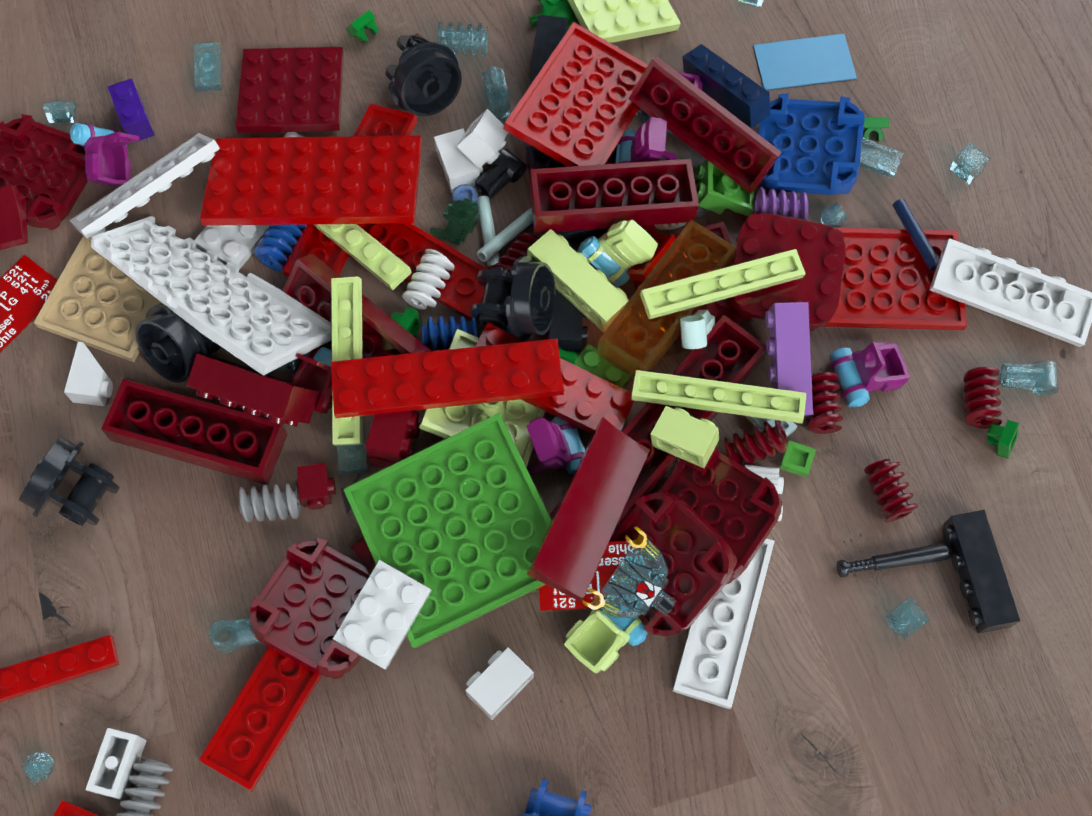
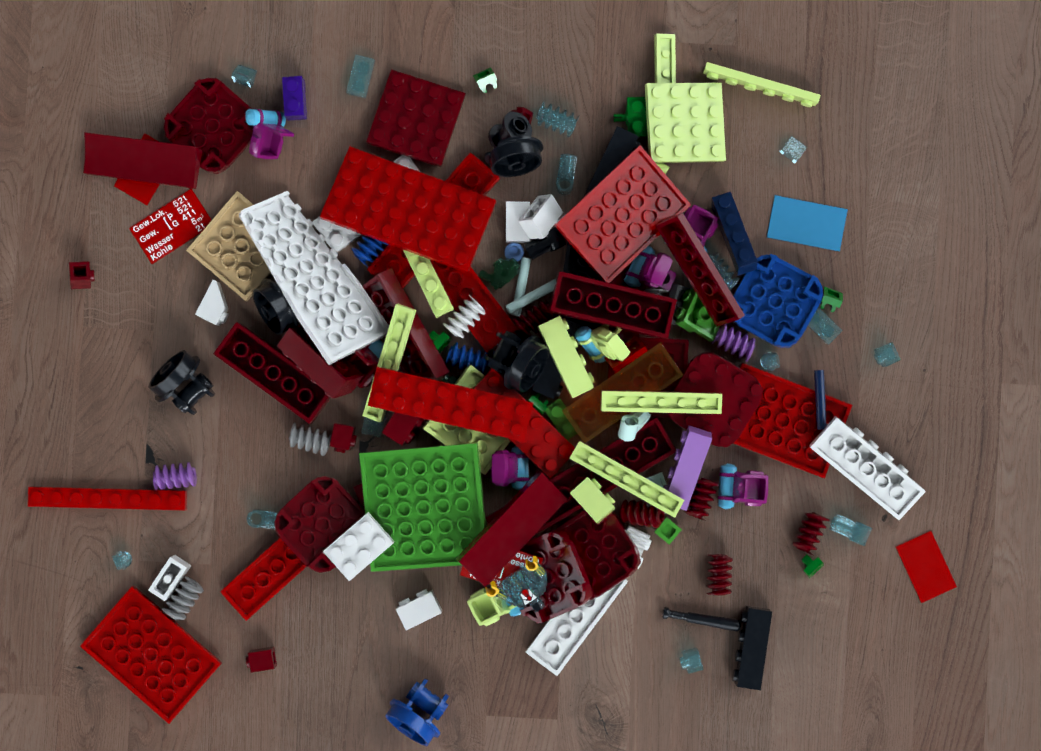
camera: 25 degrees right, 20 degrees up
white plate [70,133,220,239] -> none
none -> medium lavender piece [153,462,197,490]

